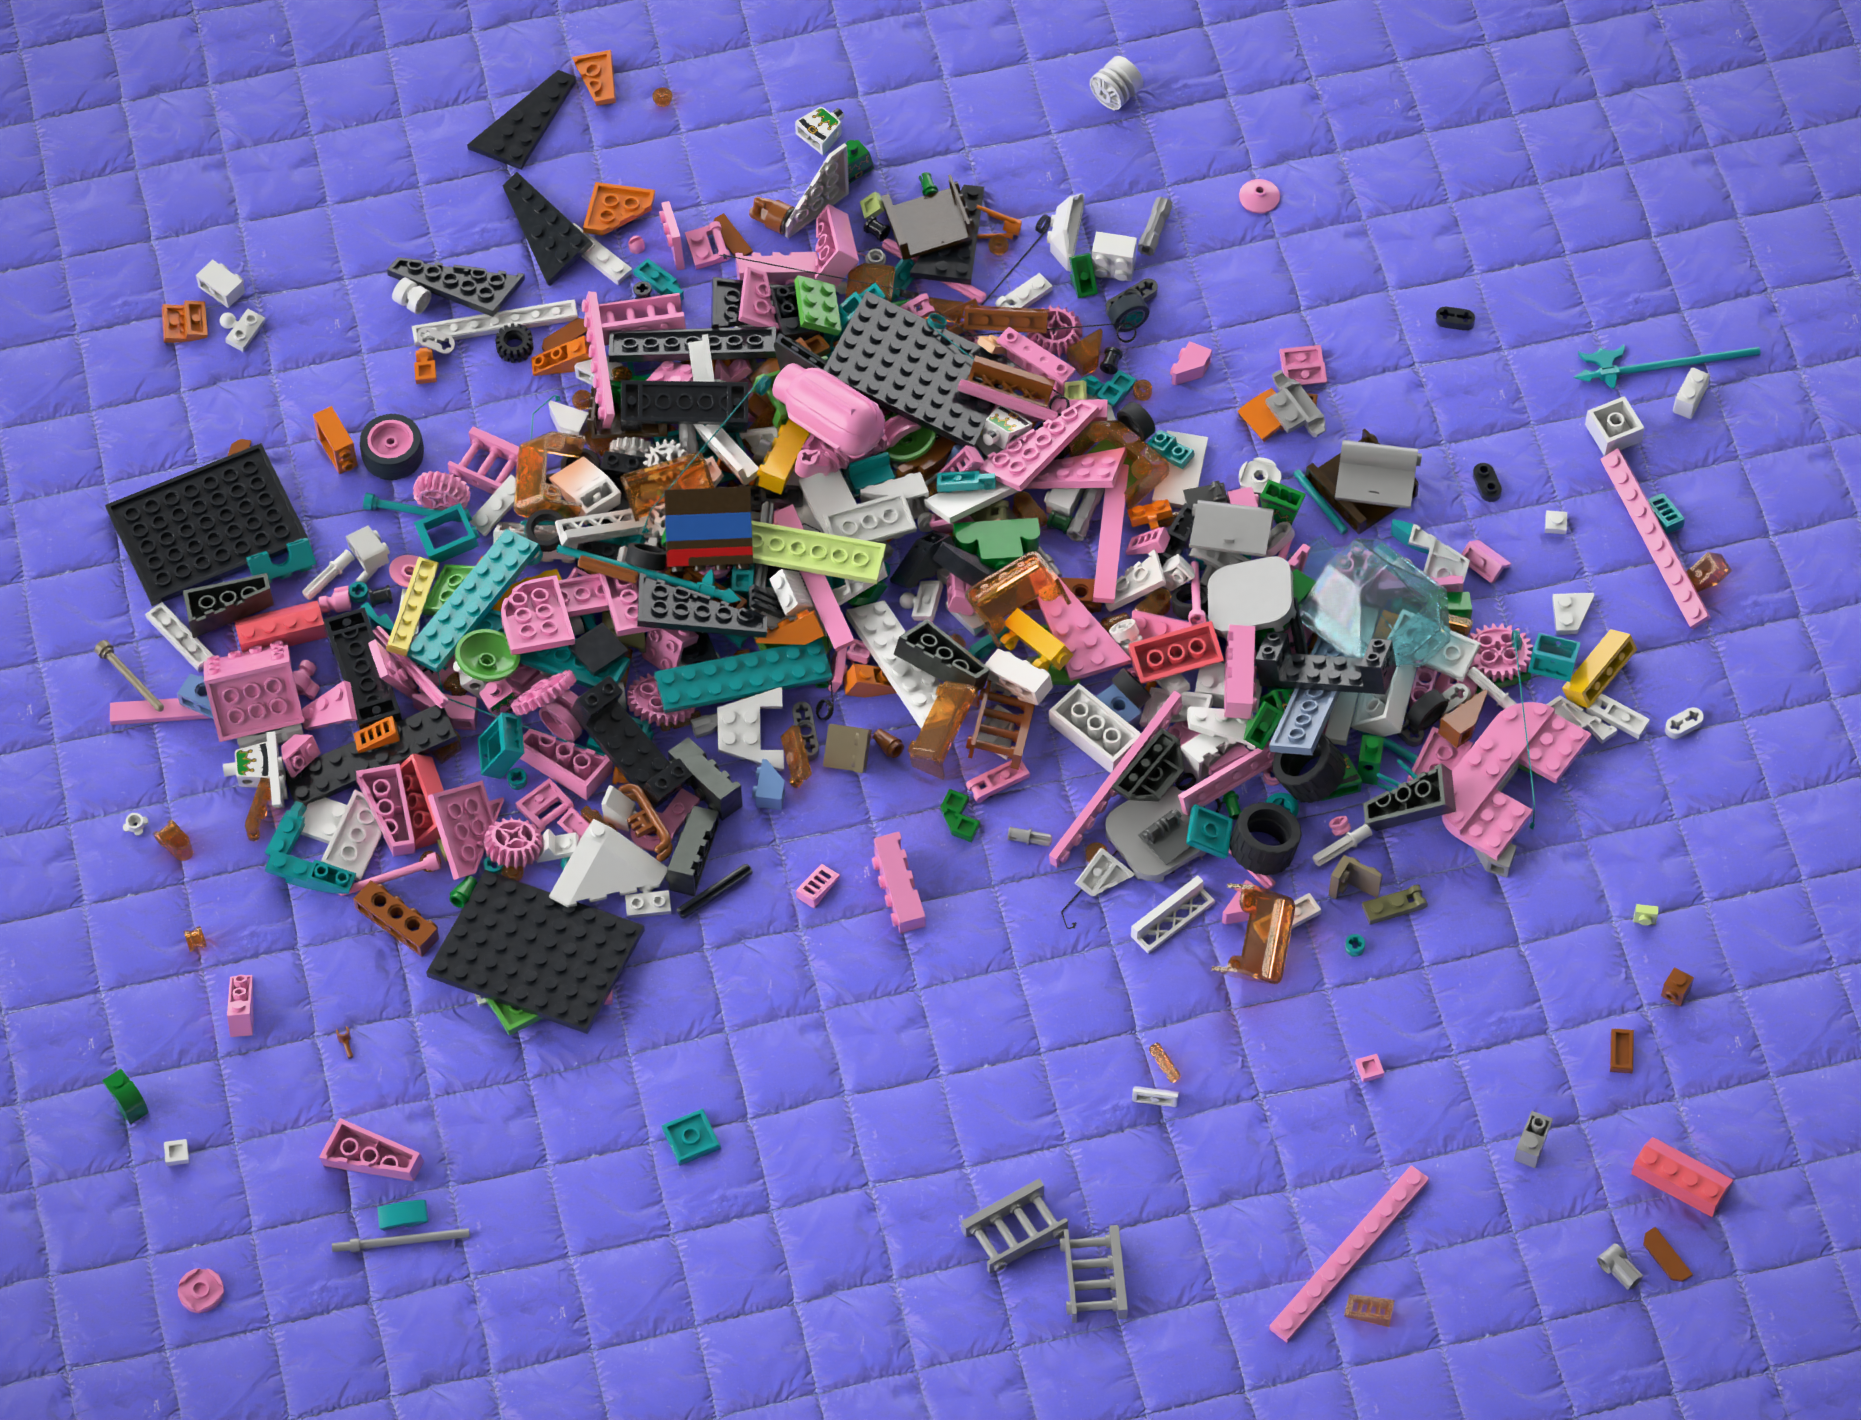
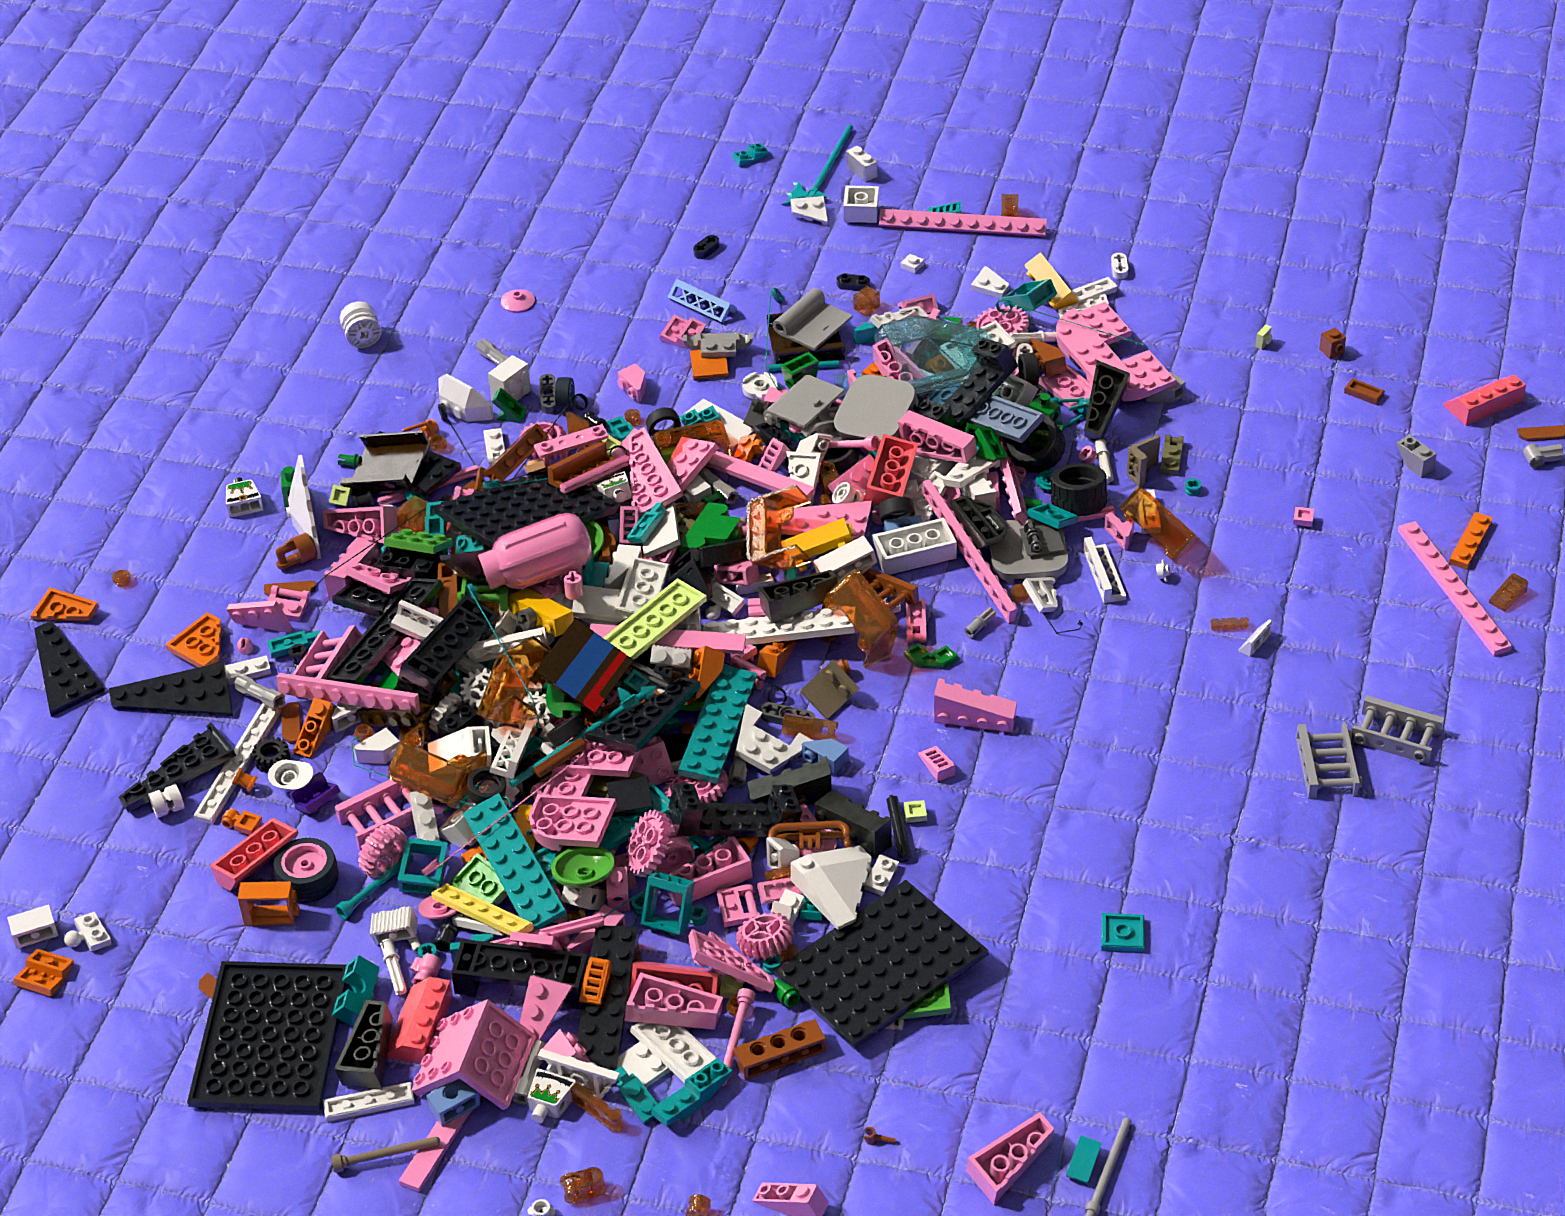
camera: 60 degrees left, 15 degrees down
white beam [417,327,455,354] -> none
none -> coral slope [210,818,299,891]
none -> orange bush [232,768,258,793]
none -> light grey axle [234,675,286,710]
none -> white piece [268,760,313,792]
none -> dark purple bracket [289,772,341,814]
none -> bright pink piece [422,753,584,876]
none -> light blue fence [668,279,738,323]
none -> teal slope [732,143,769,166]
none -> teal piece [765,288,784,390]
none -> white wing [790,196,828,225]
none -> clear orange brick [853,286,880,316]
none -> yellowish green plate [904,800,927,823]
none -> plate [1156,559,1170,582]
none -> orange plate [1449,512,1493,570]

